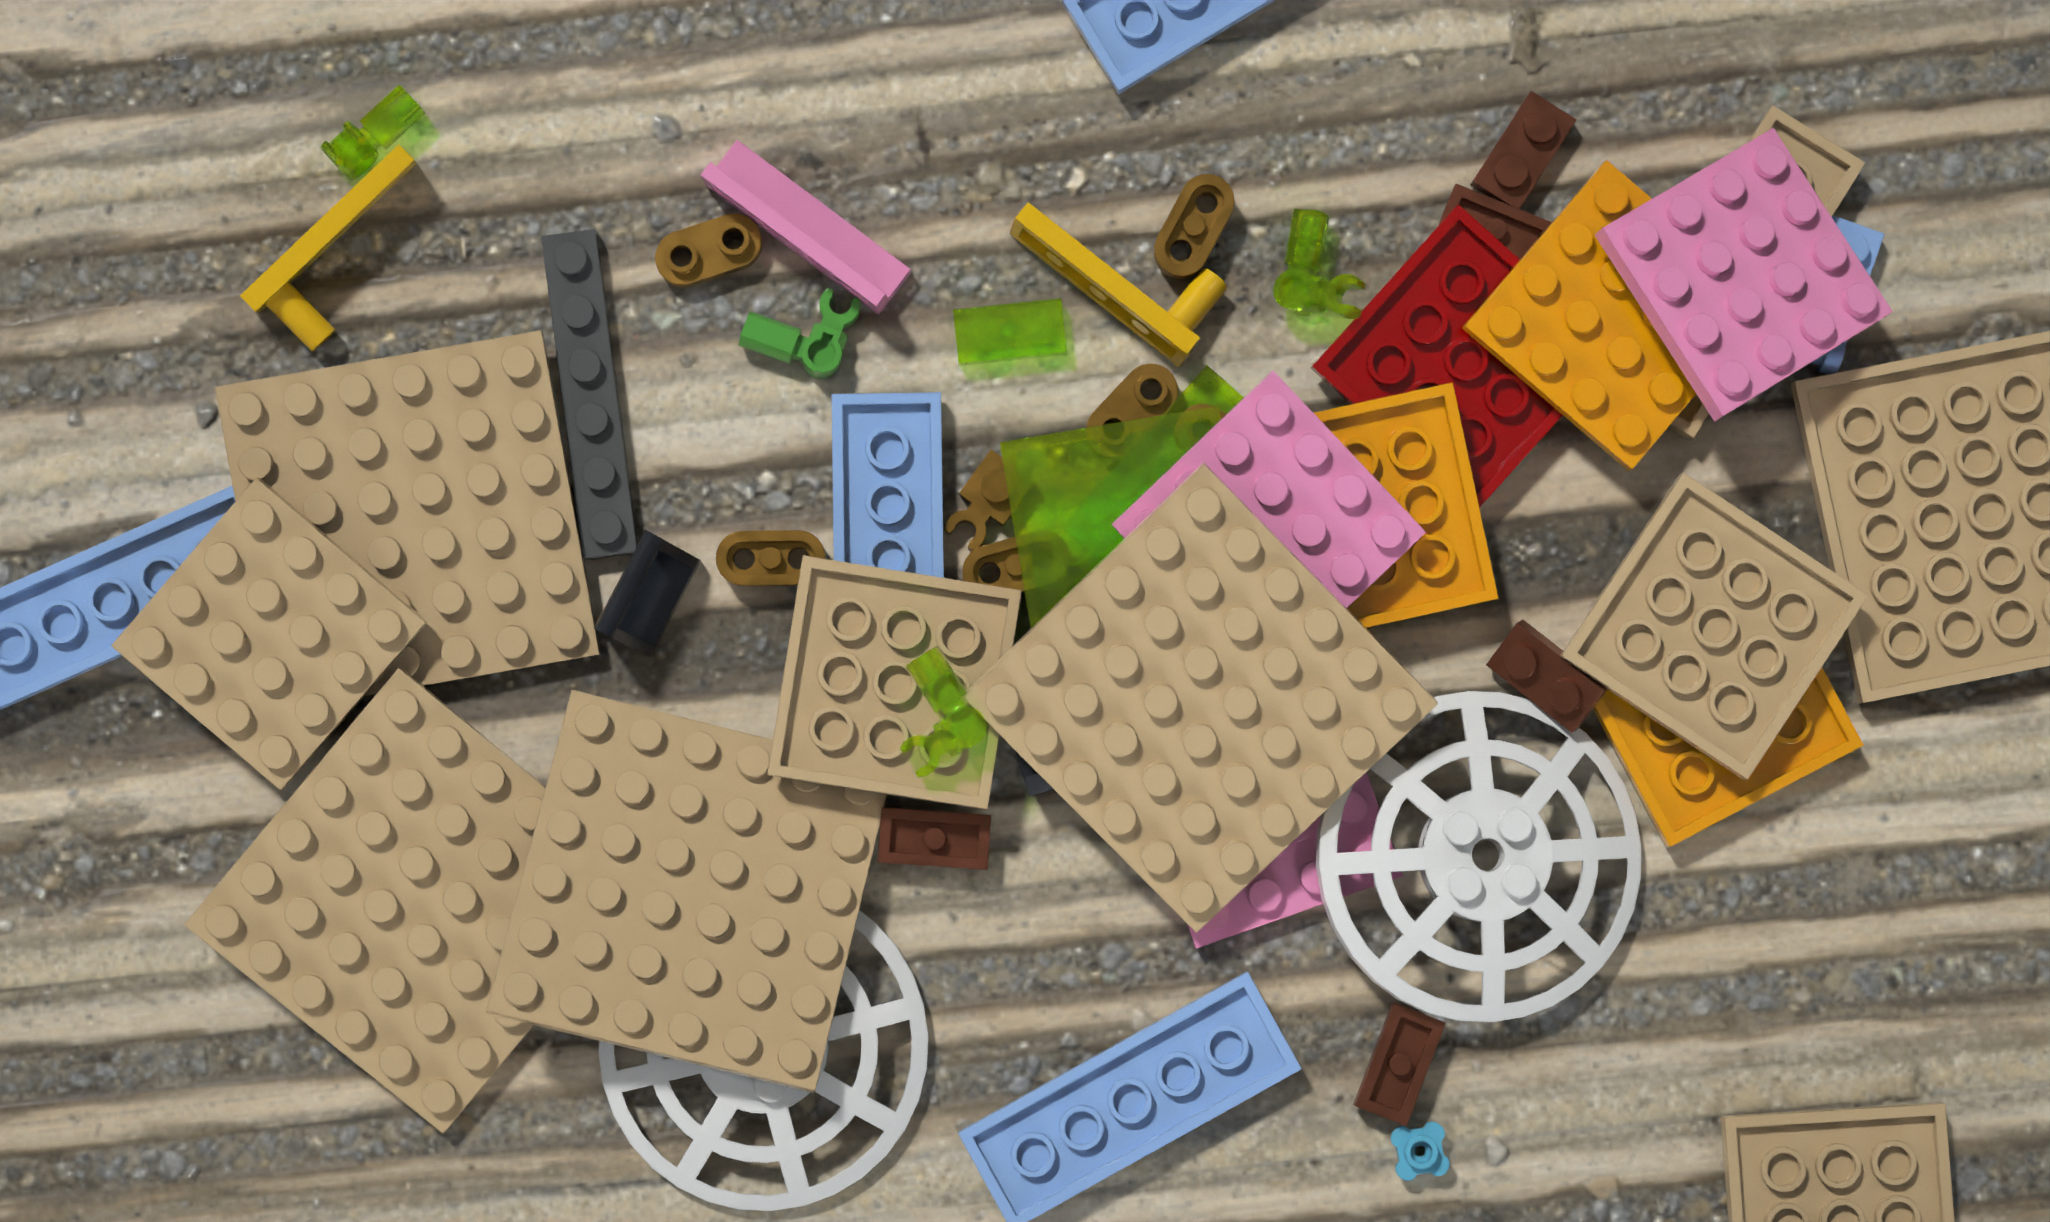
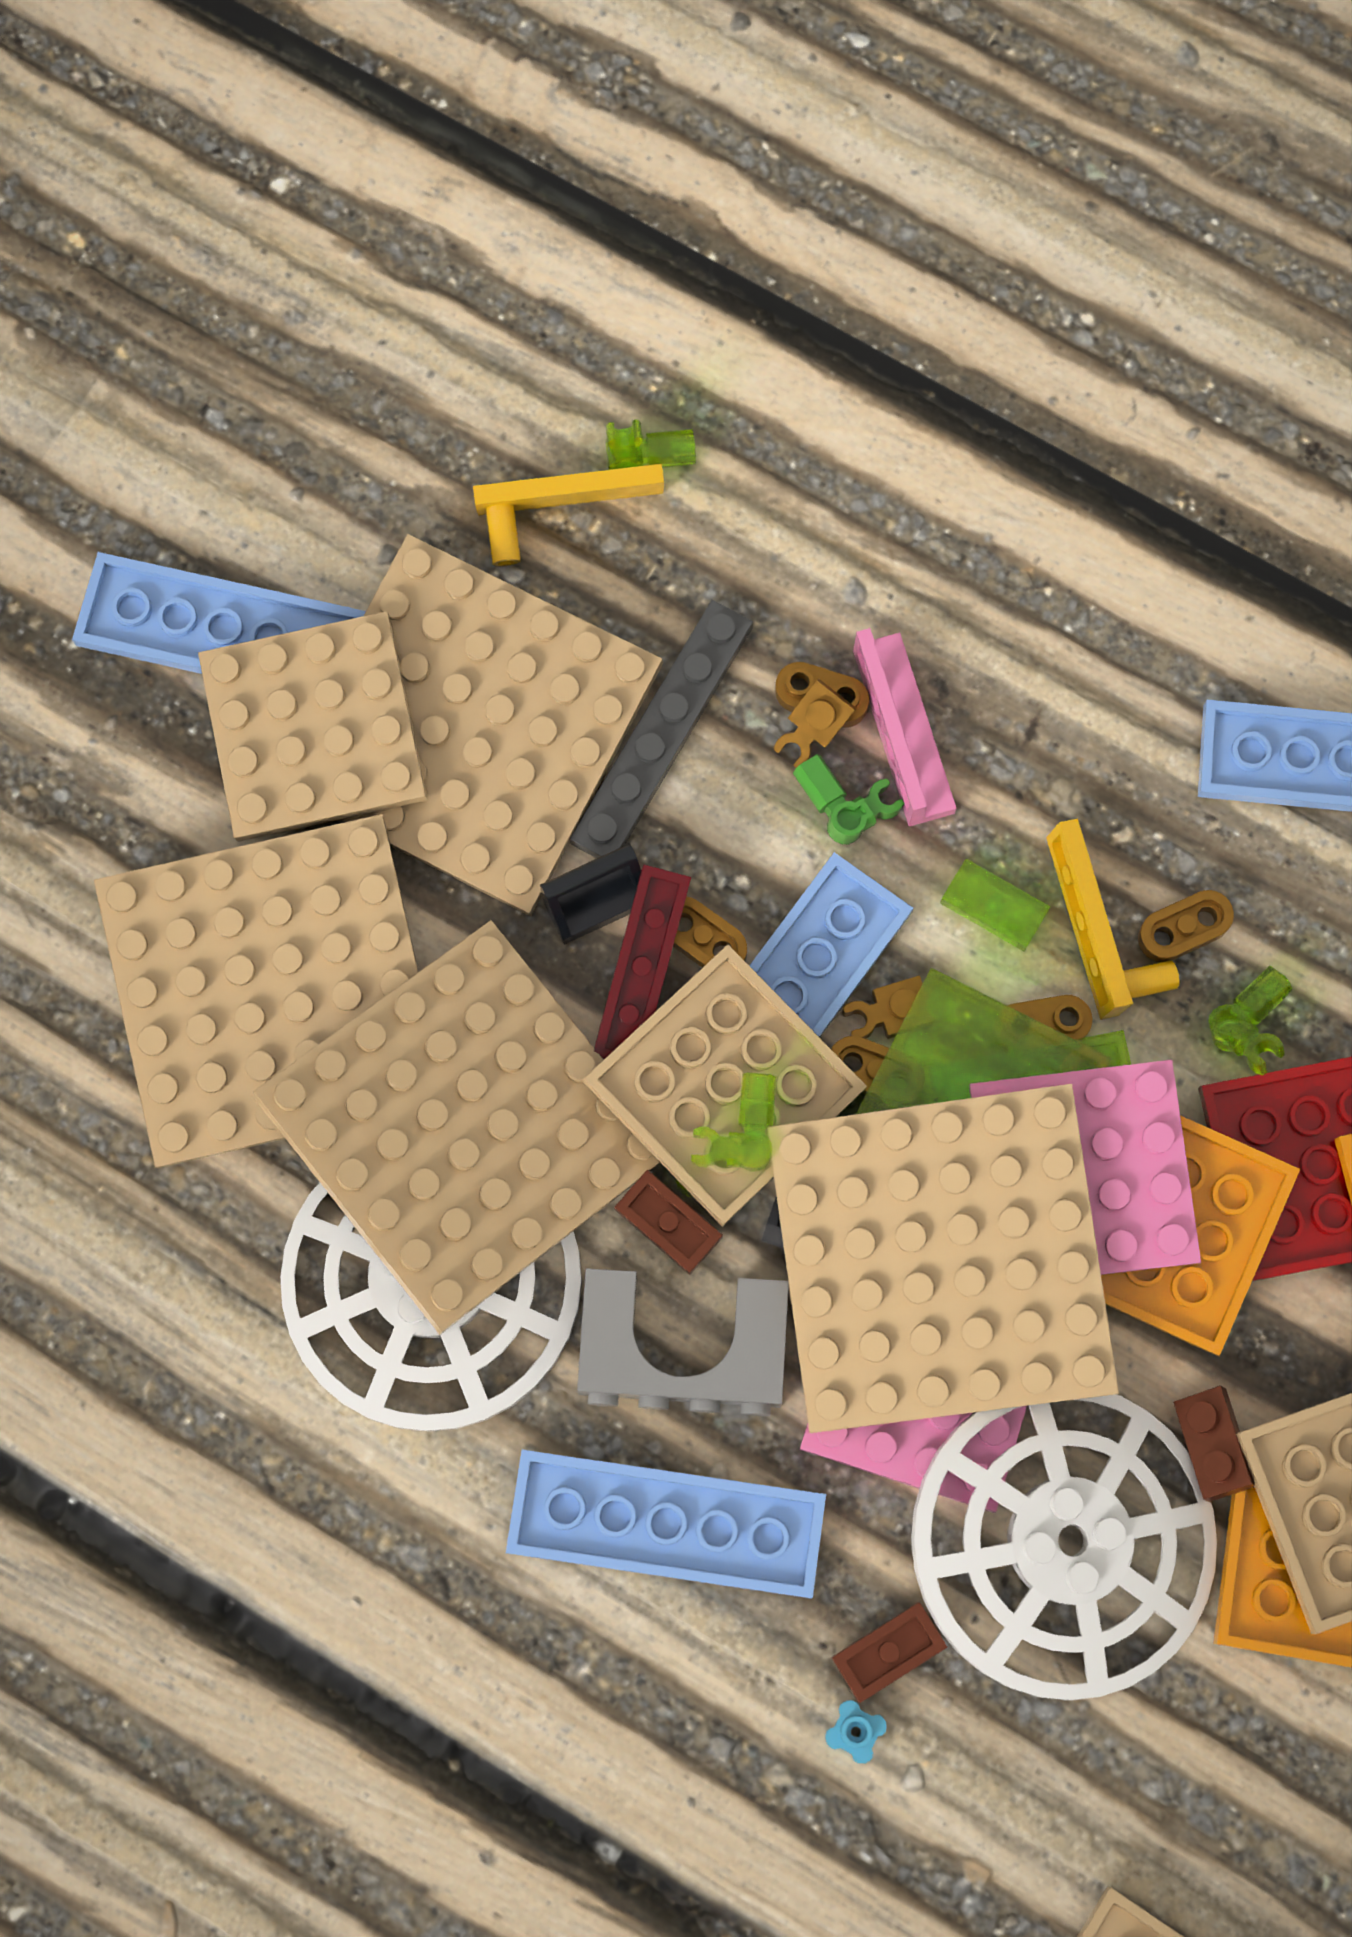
camera: 40 degrees right, 10 degrees down
none -> light grey arch [577,1268,789,1416]
none -> dark red plate [594,864,692,1059]
none -> pearl gold plate [774,679,857,768]

